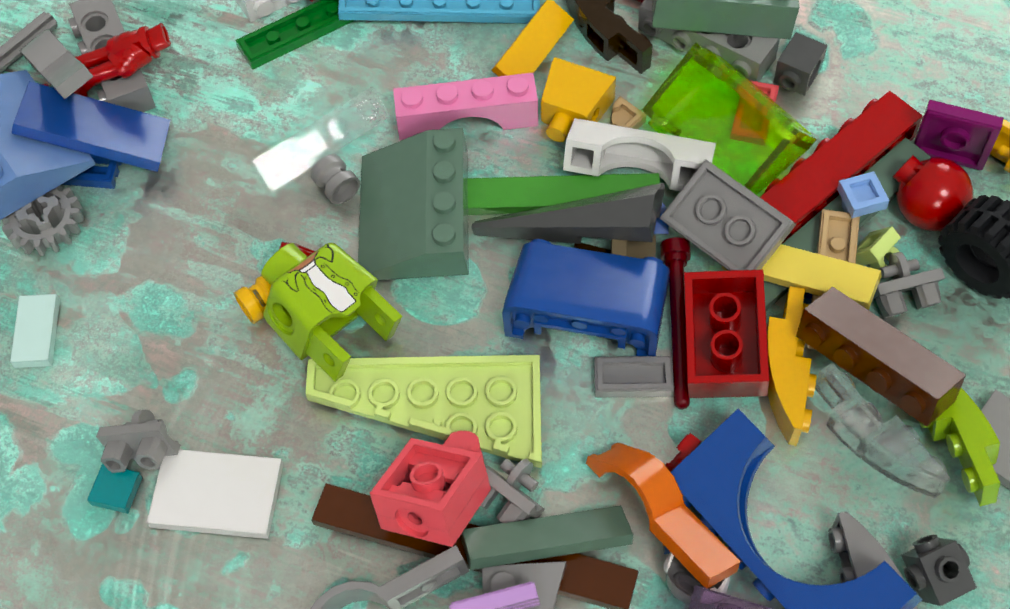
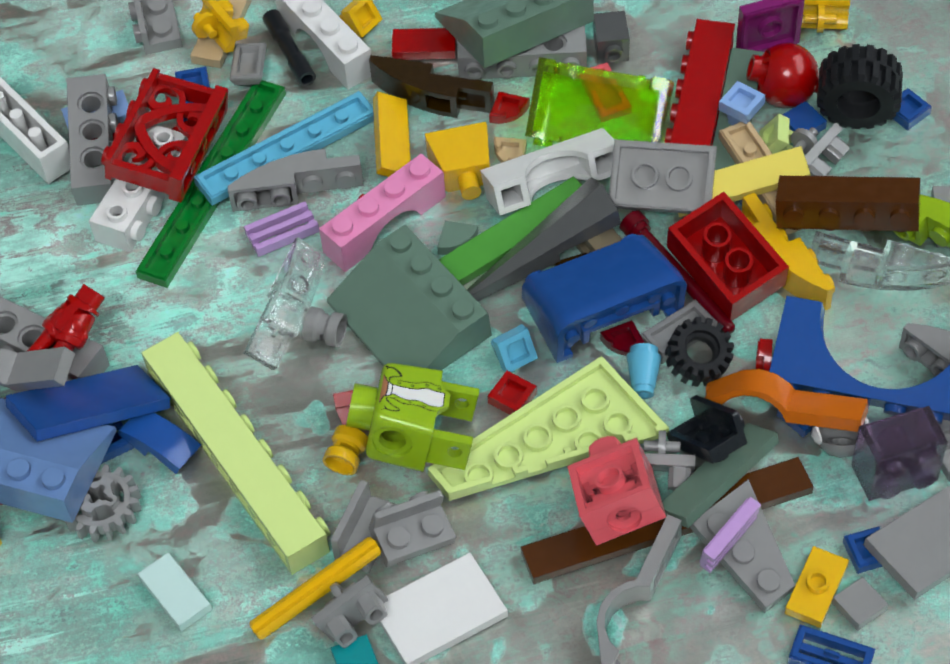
camera: 35 degrees left, 5 degrees down
none -> blue slope [118,413,201,474]
none -> yellowish green brick [141,332,331,575]
none -> light grey slope [228,148,363,212]
none -> lavender tile [244,201,319,257]
none -> yellow axle [249,537,381,640]
none -> light grey panel [331,480,398,573]
none -> light grey bracket [369,490,456,568]
none -> sand green tile [437,221,479,255]
none -> red tile [487,370,537,415]
none -> red tile [489,92,530,124]
none -> medium azure tile [490,324,538,372]
none -> dark red tile [600,320,645,356]
none -> medium azure cone [626,343,662,399]
none -> black tyre [665,317,734,387]
none -> black bracket [666,395,747,464]
none -> blue tile [782,101,827,133]

